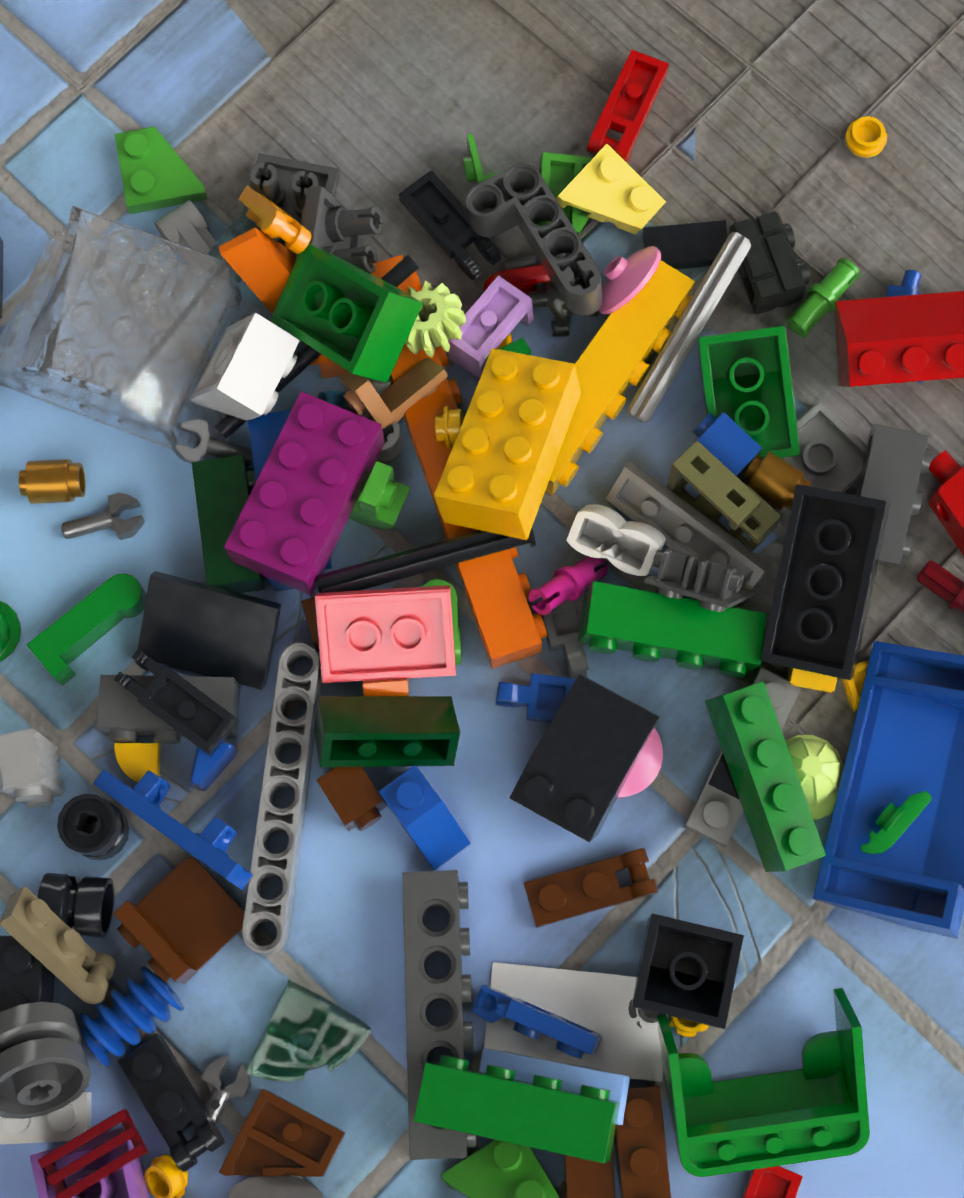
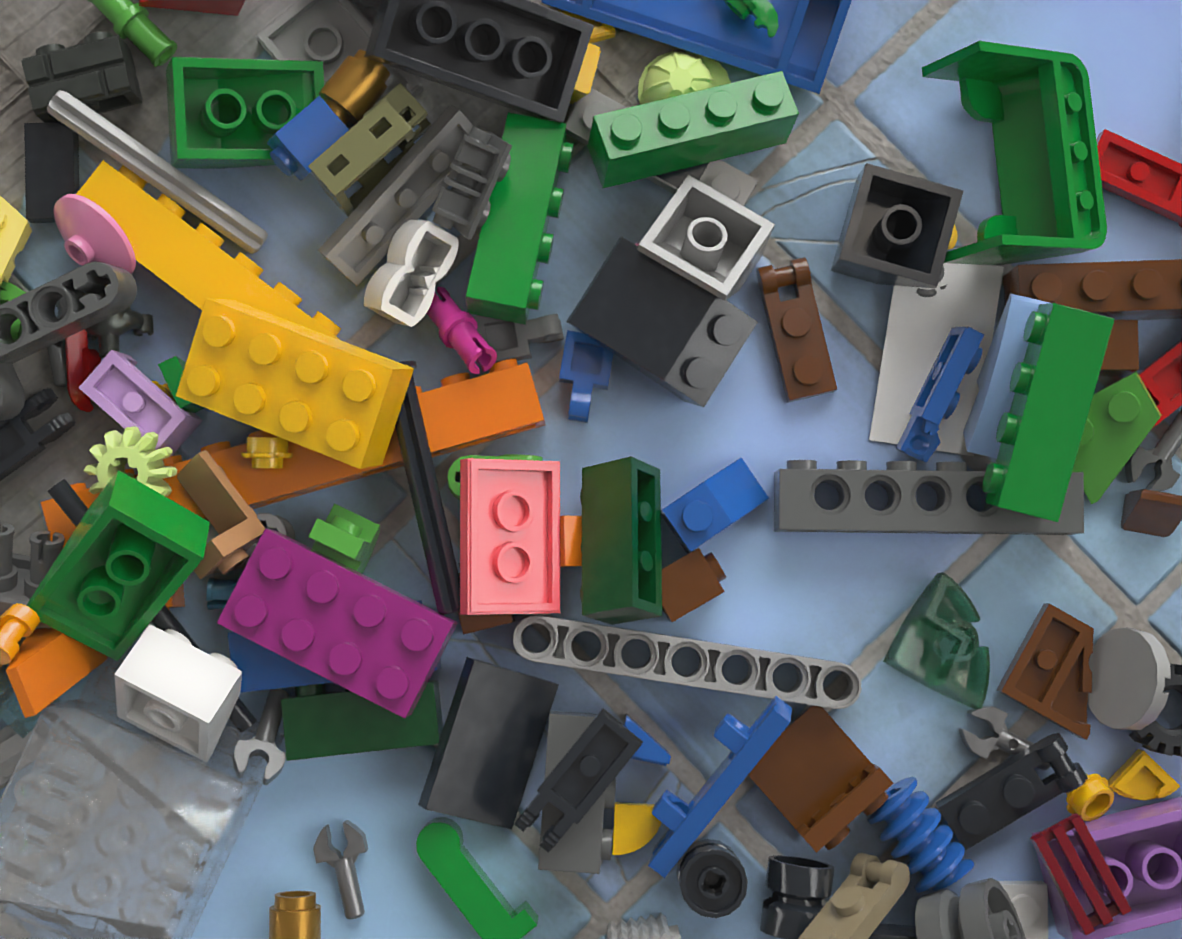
camera: 90 degrees left, 10 degrees up
none -> light grey slope [637,175,775,301]

